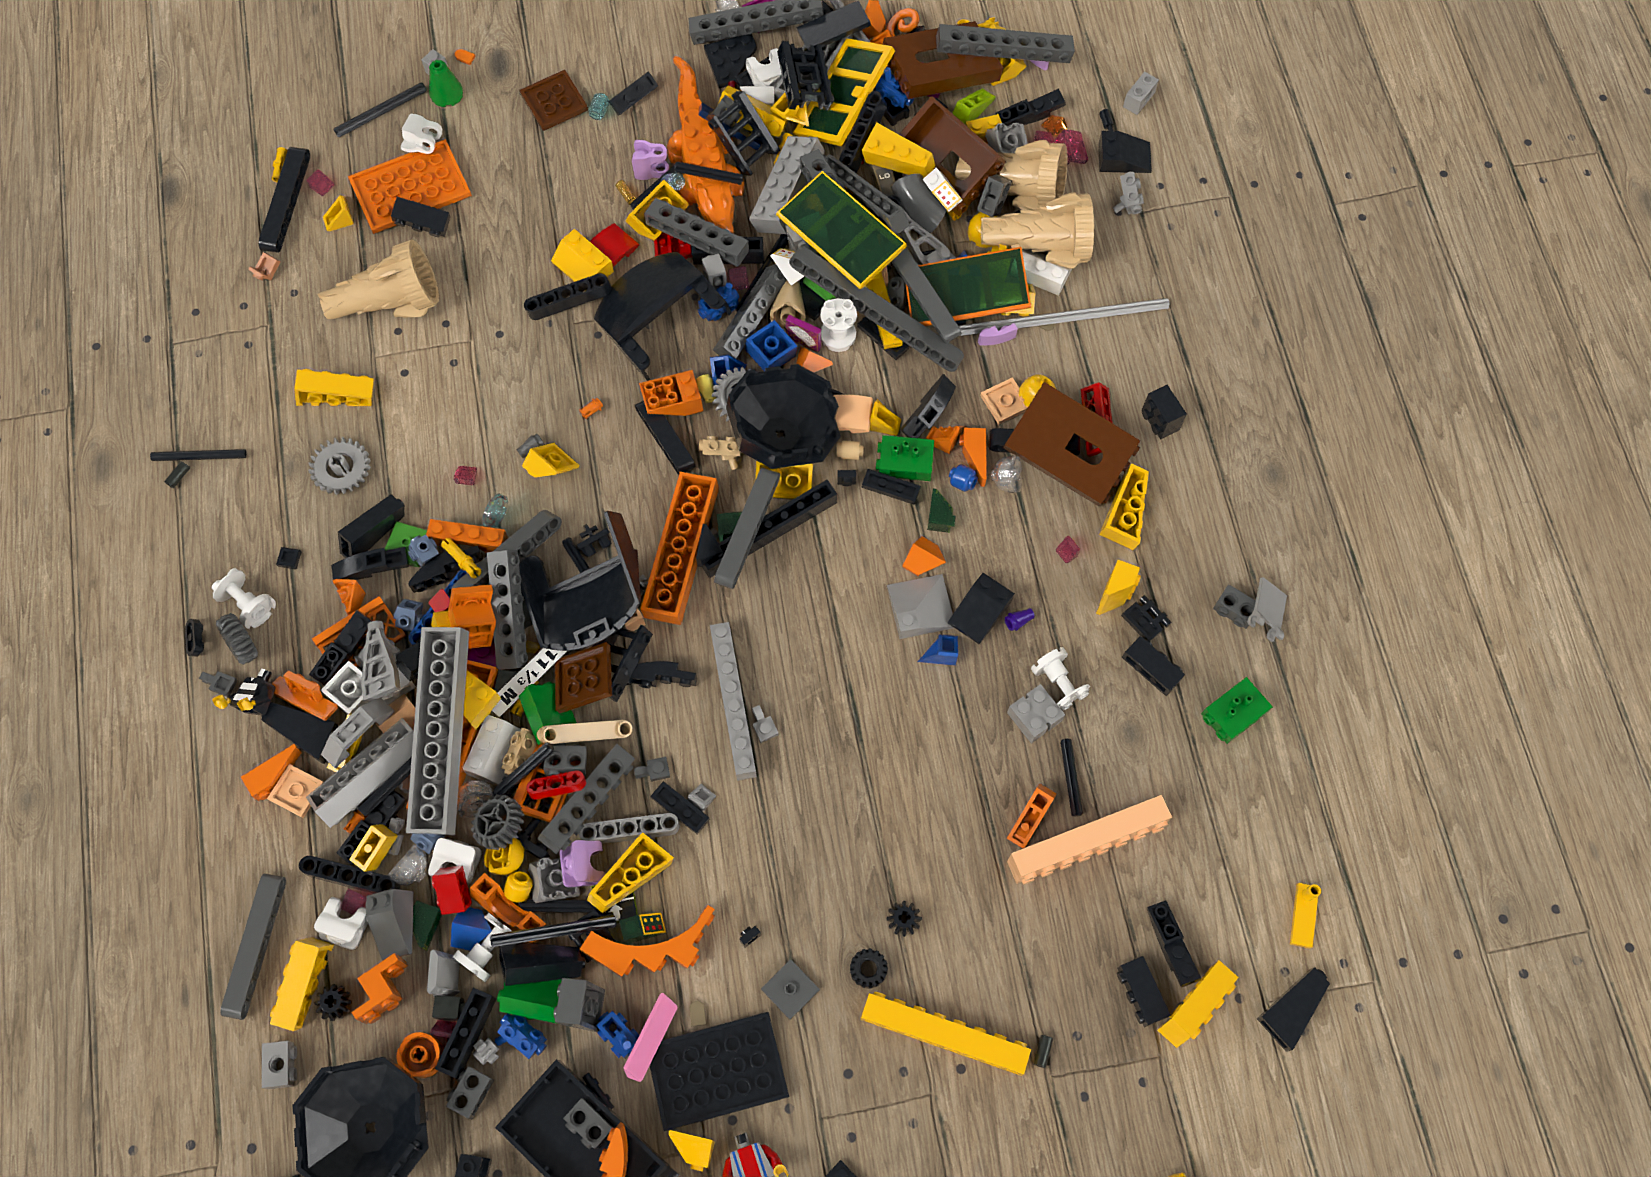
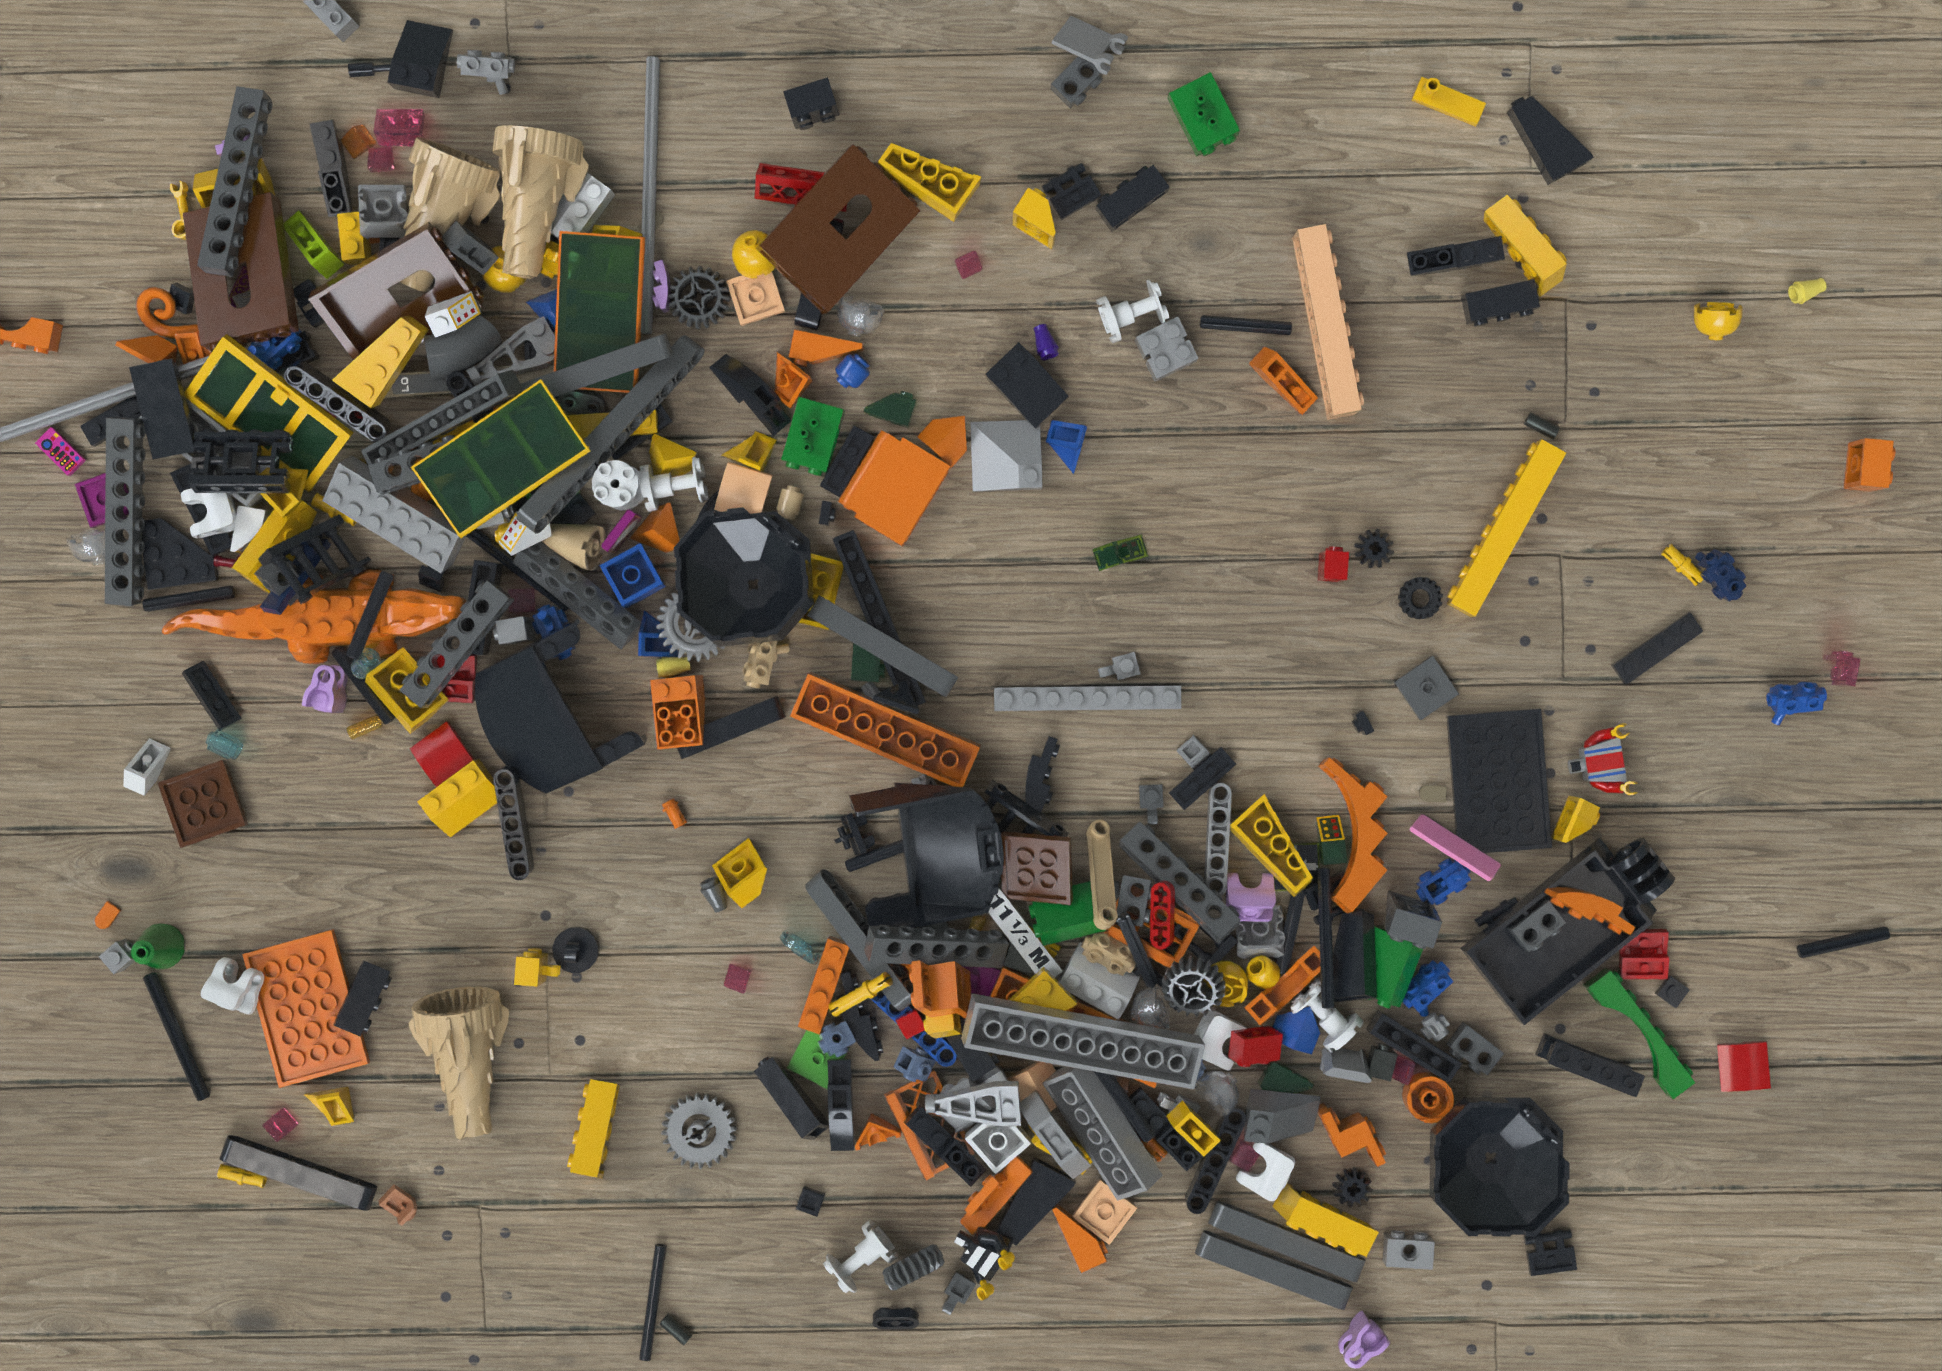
camera: 75 degrees left, 20 degrees up
none -> white slope [123,738,170,796]
none -> black axle [142,586,235,612]
none -> black tile [418,565,445,592]
none -> yellow brick [514,948,561,987]
none -> black tile [552,927,600,973]
none -> white piece [639,457,709,512]
none -> yellow slope [649,434,697,477]
none -> dark grey gear [668,266,731,329]
none -> orange piece [838,430,951,547]
none -> clear green slope [1092,534,1148,571]
none -> dark grey beam [1208,1200,1366,1282]
none -> red brick [1317,546,1349,582]
none -> lavender piece [1338,1311,1390,1369]

